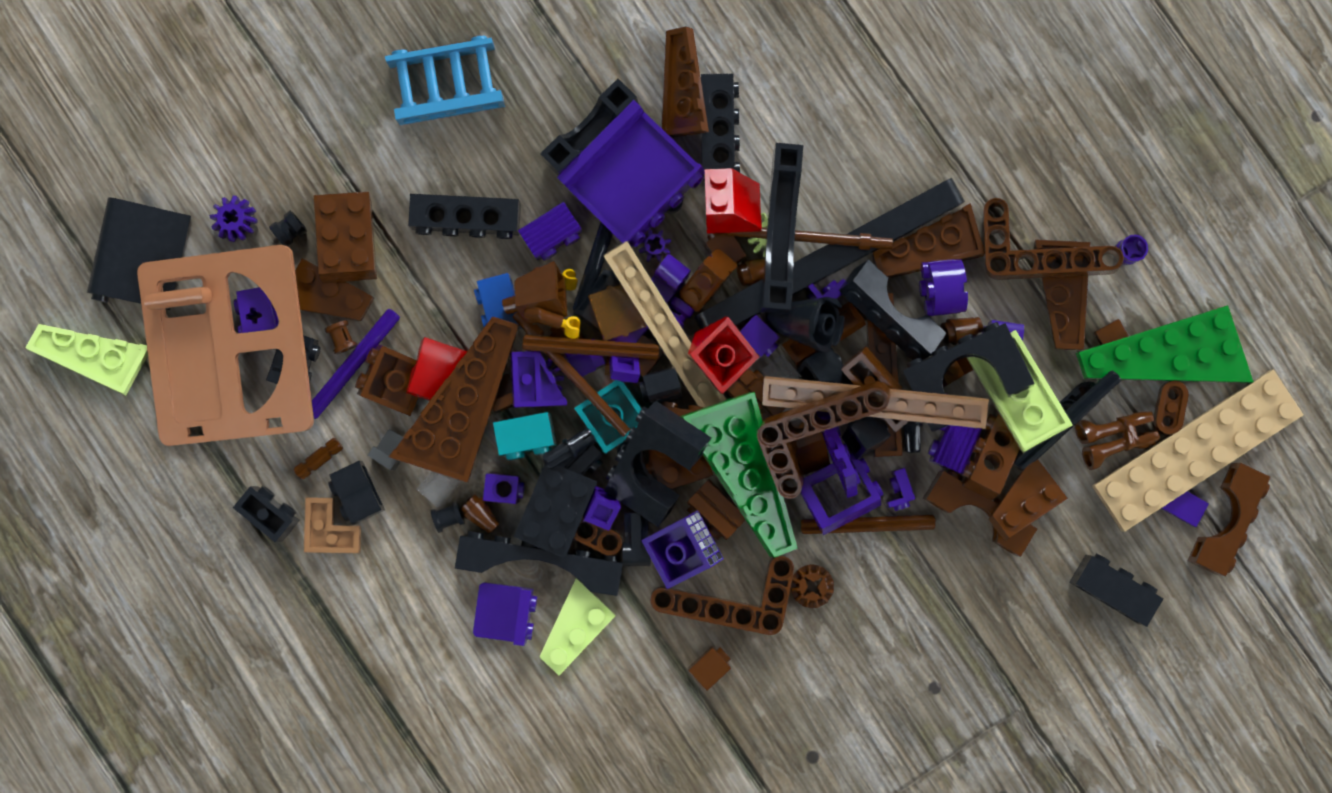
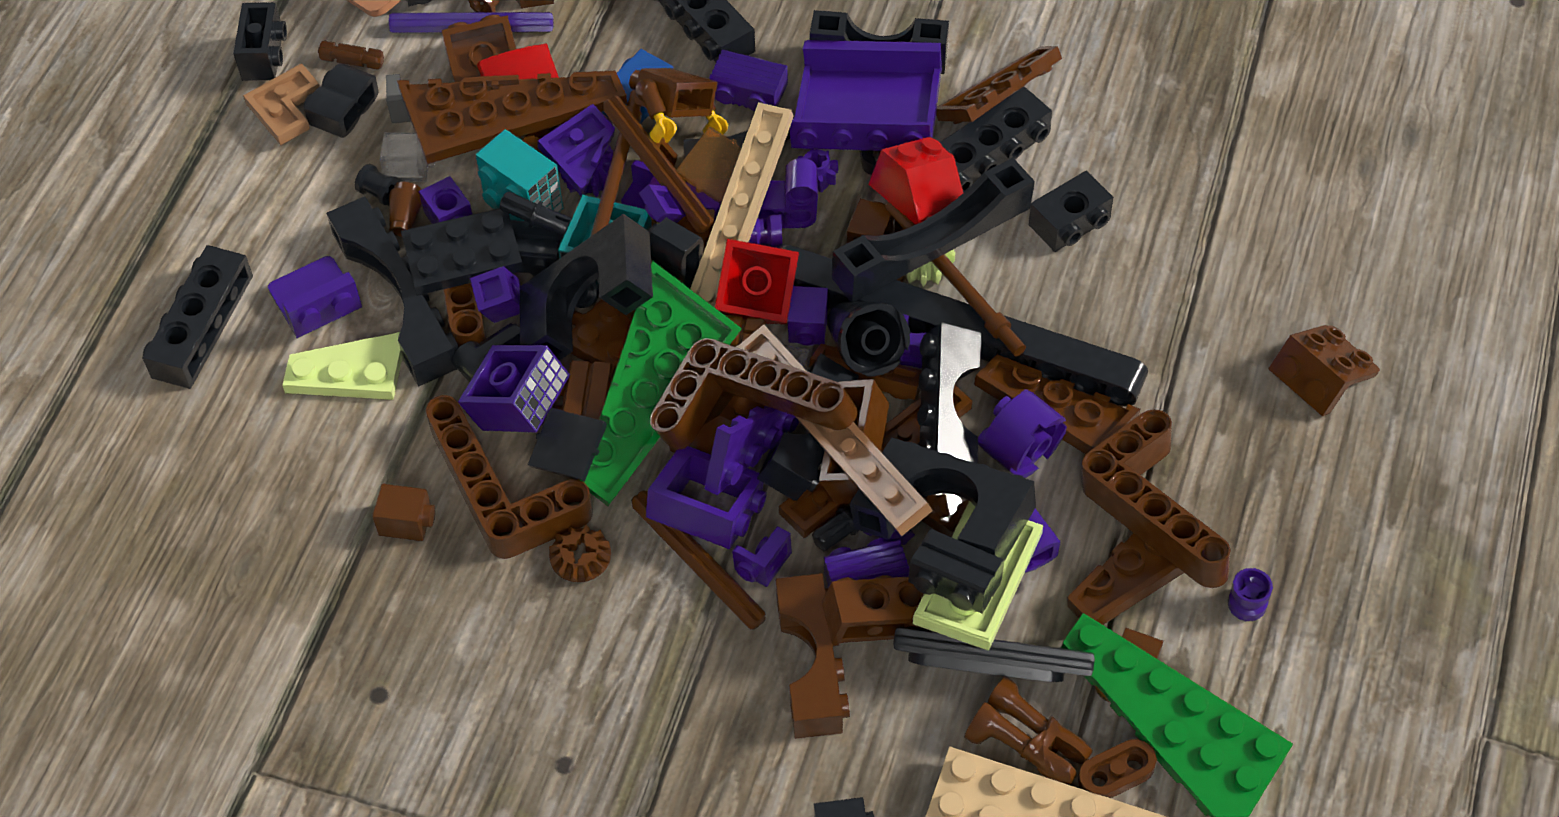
camera: 55 degrees right, 30 degrees down
reddish brown brick [678,248,737,312] -> none
reddish brown wing [988,460,1068,541] -> none
none -> black brick [142,245,253,389]
none -> black piece [528,408,607,482]
none -> black brick [908,529,1005,614]
none -> black brick [1028,170,1114,252]
none -> reddish brown bracket [1268,325,1380,416]

